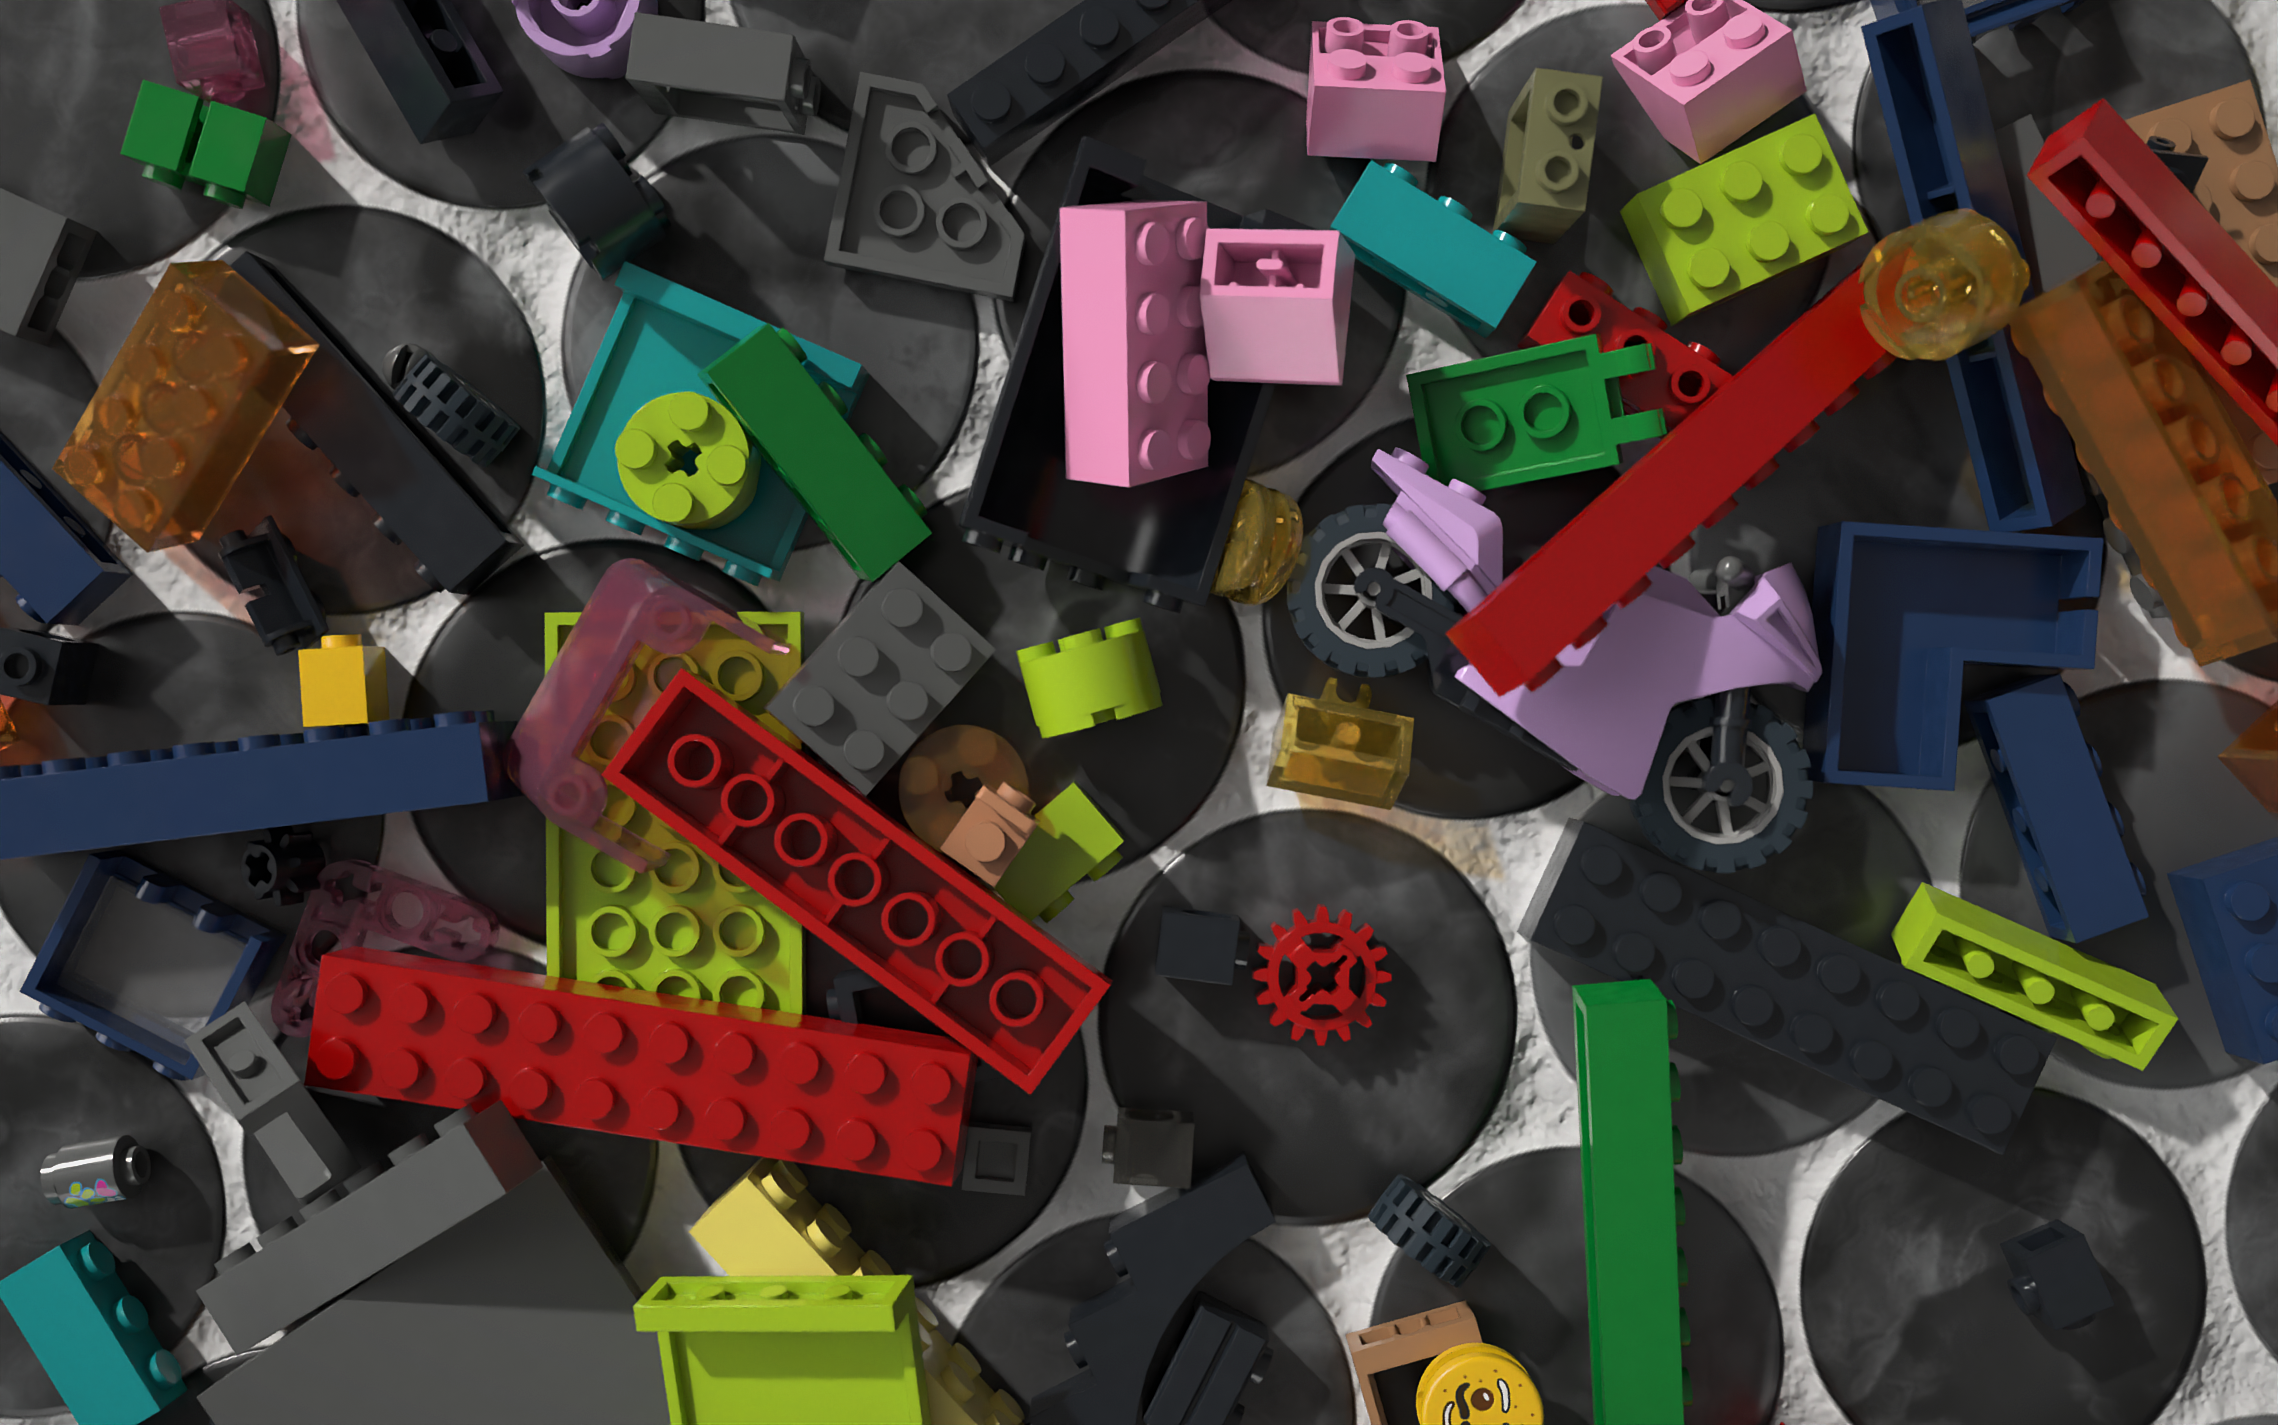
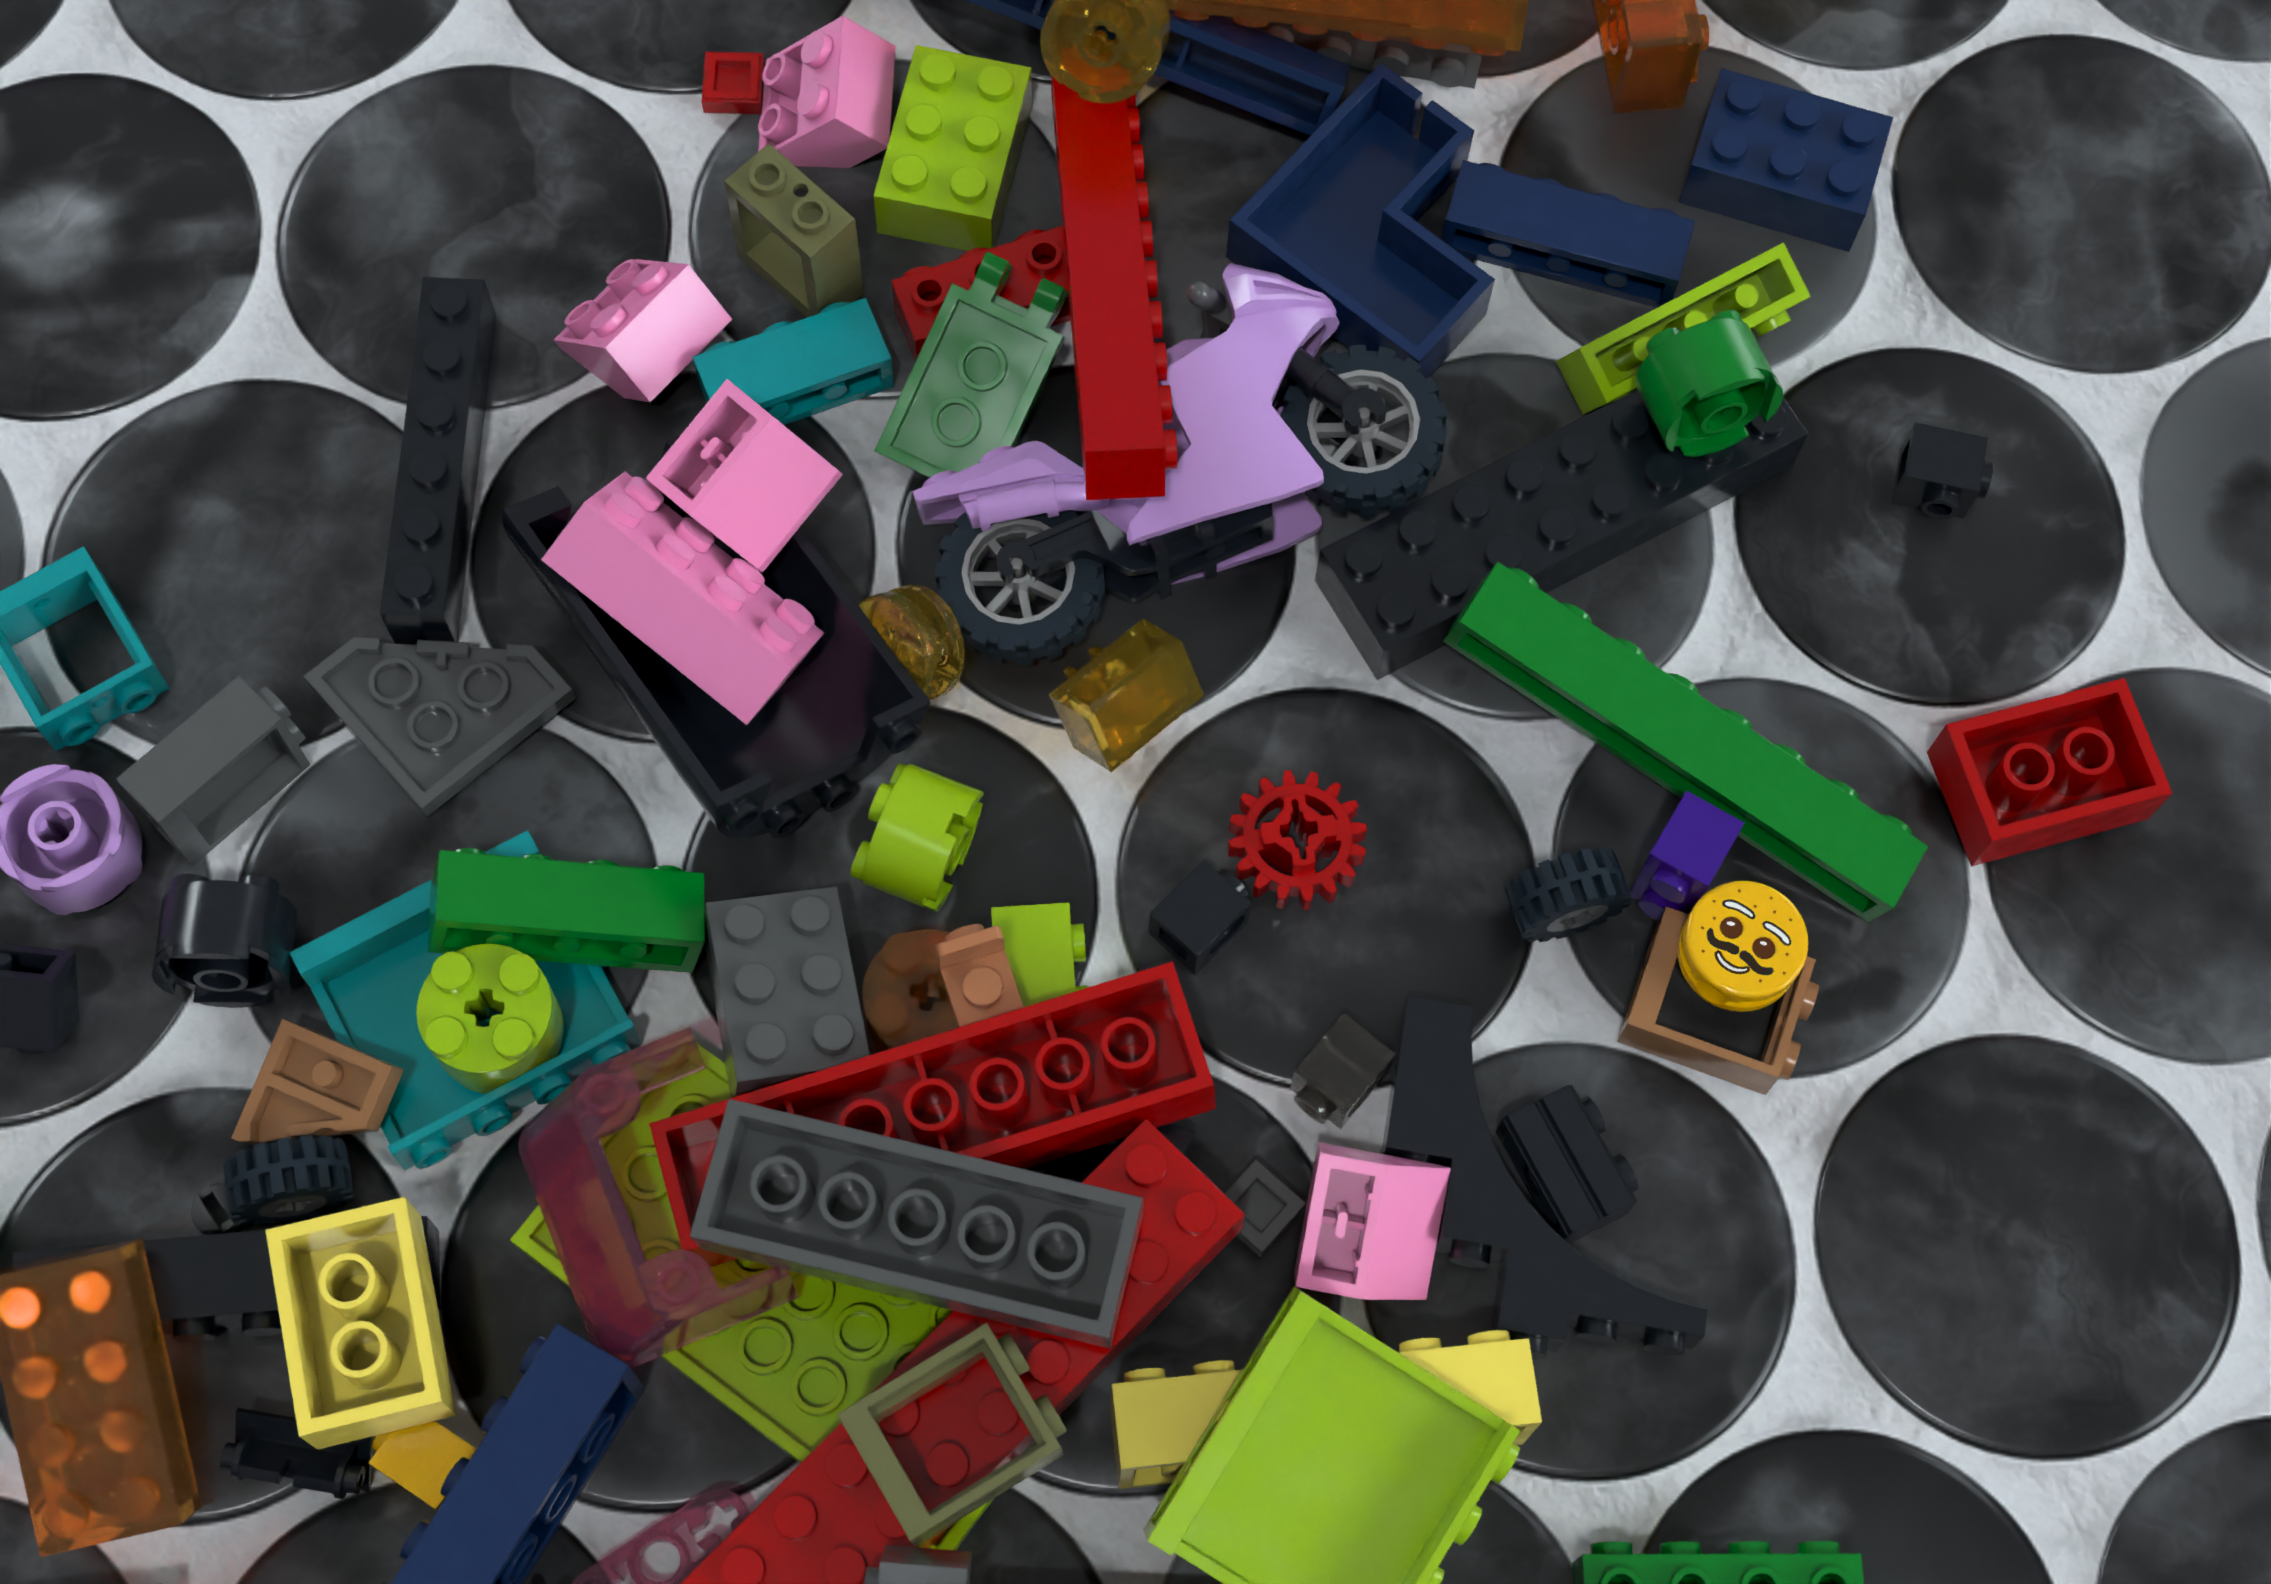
camera: 55 degrees left, 20 degrees down
none -> medium nougat wing [231,1019,404,1144]
none -> light yellow brick [265,1197,457,1450]
none -> dark grey brick [690,1099,1144,1349]
none -> olive window [837,1323,1067,1547]
none -> bright pink slope [1294,1142,1451,1300]
none -> dark purple brick [1630,791,1745,921]
none -> green brick [1635,310,1783,457]

